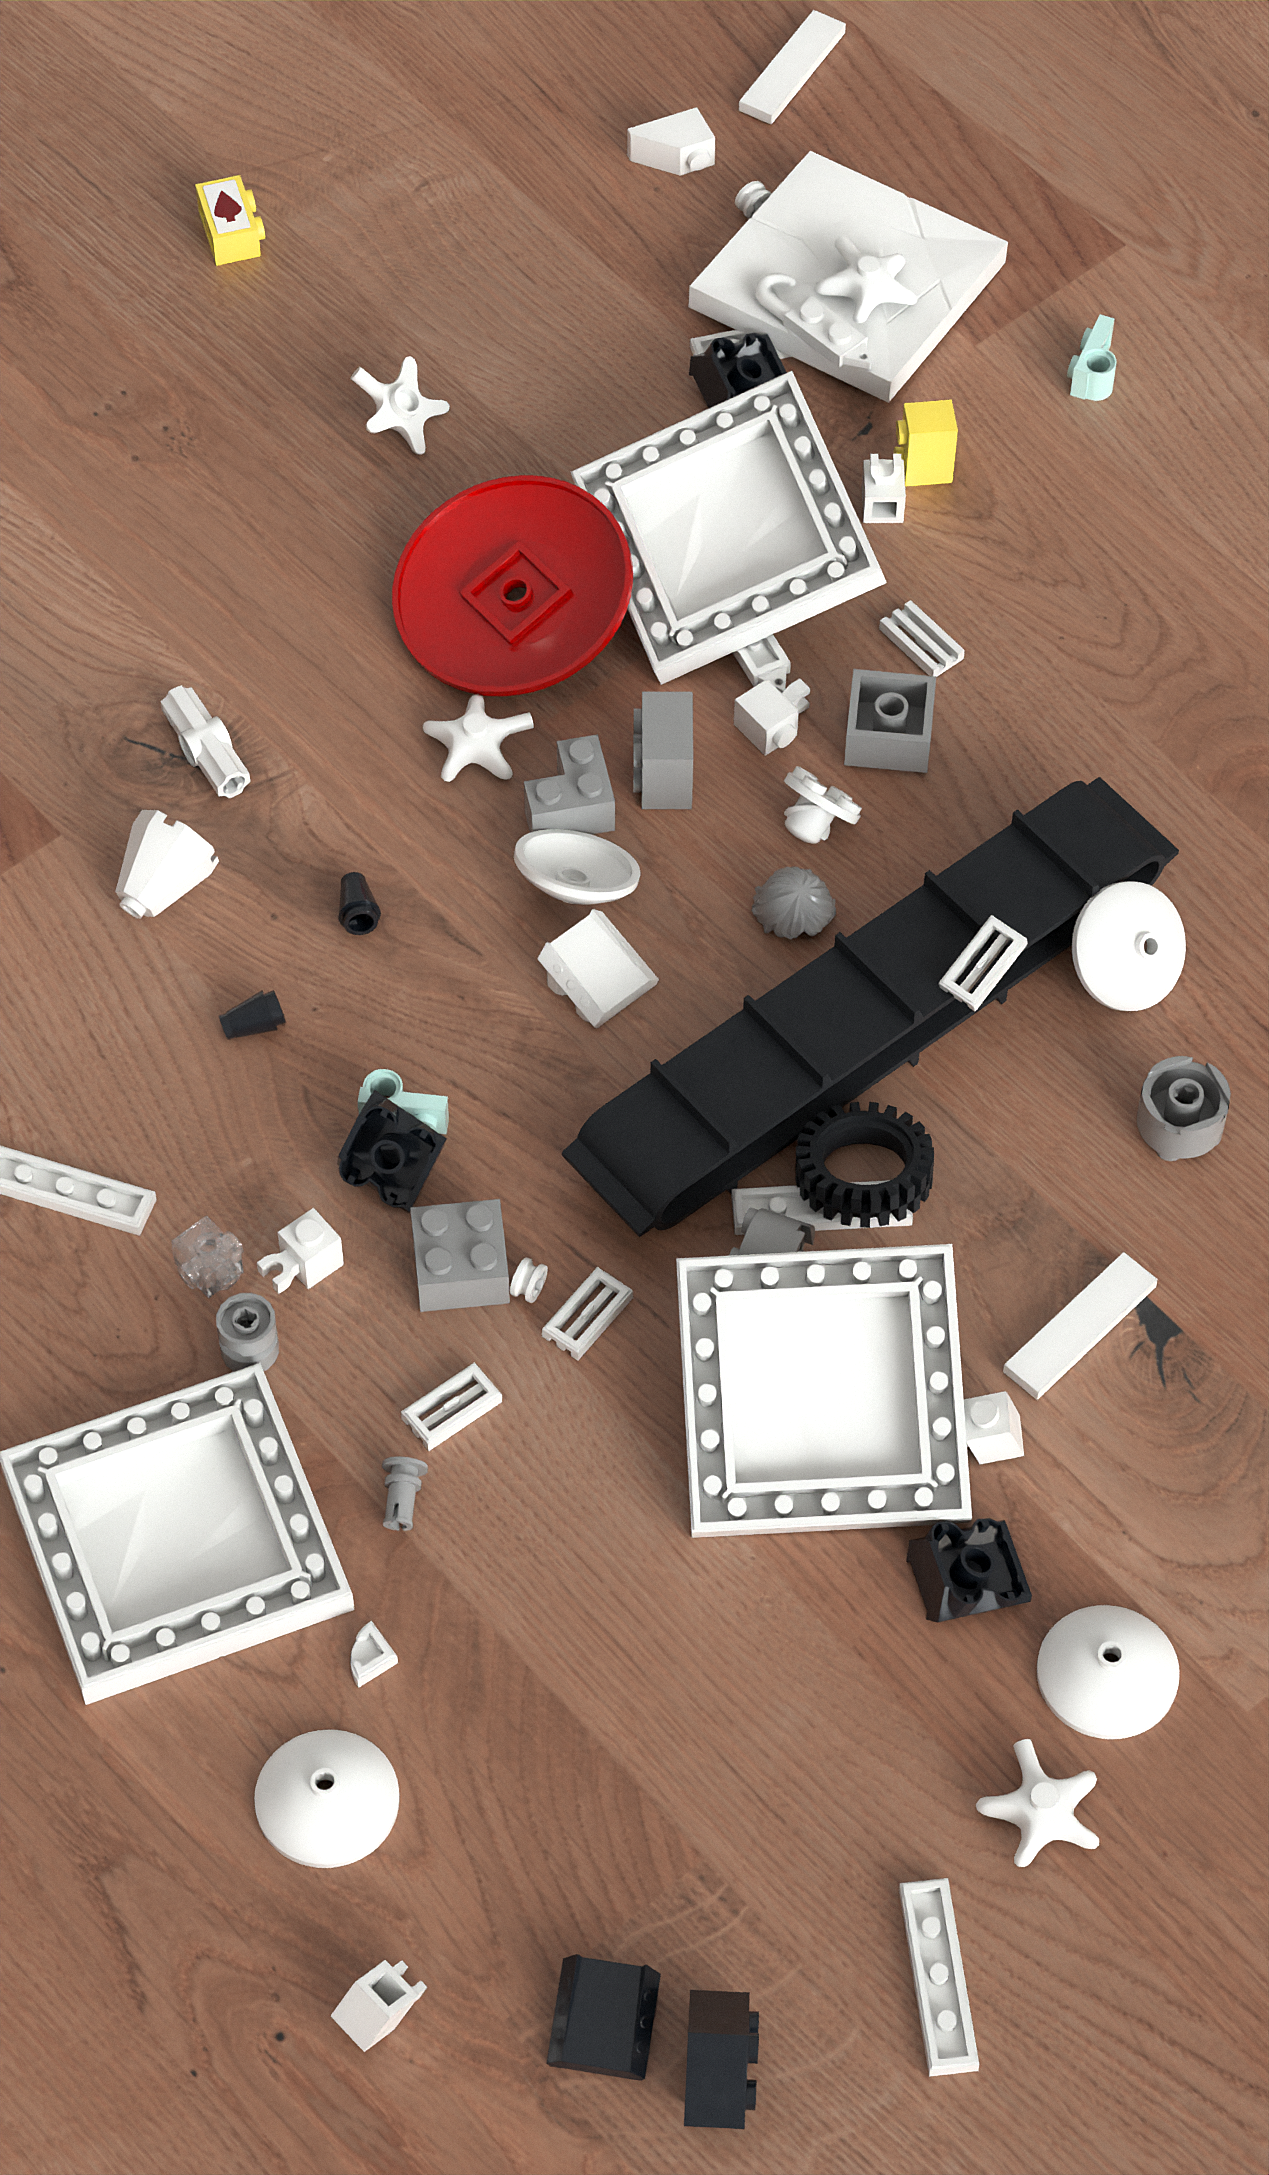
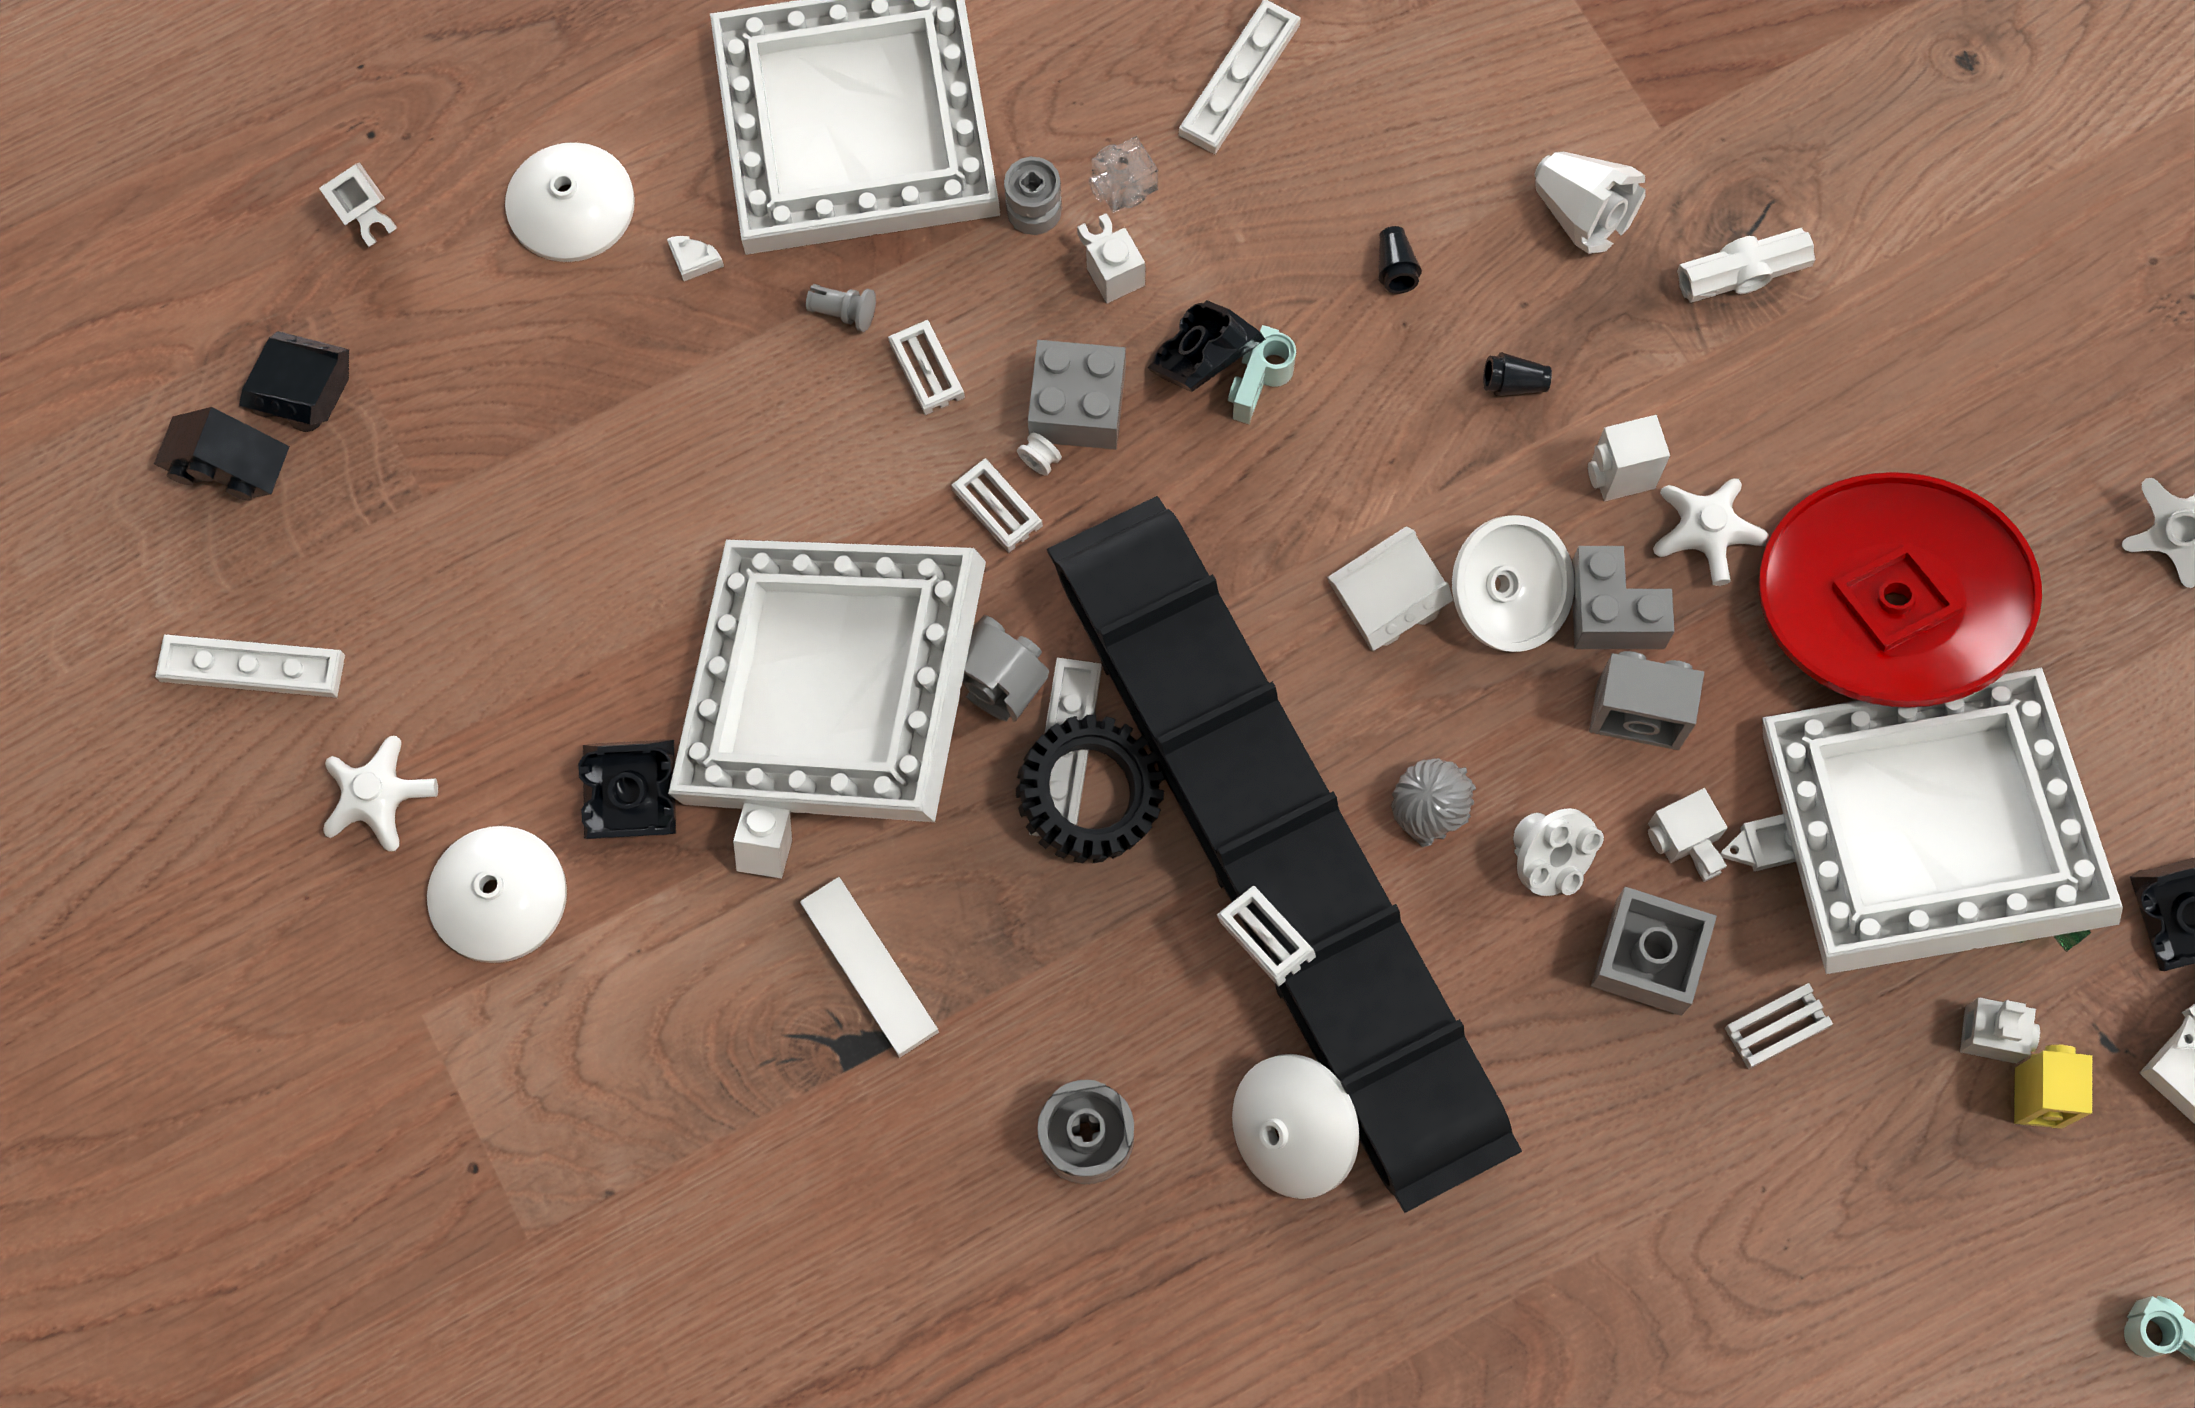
camera: 105 degrees right, 15 degrees up
none -> white brick [1588,415,1670,501]

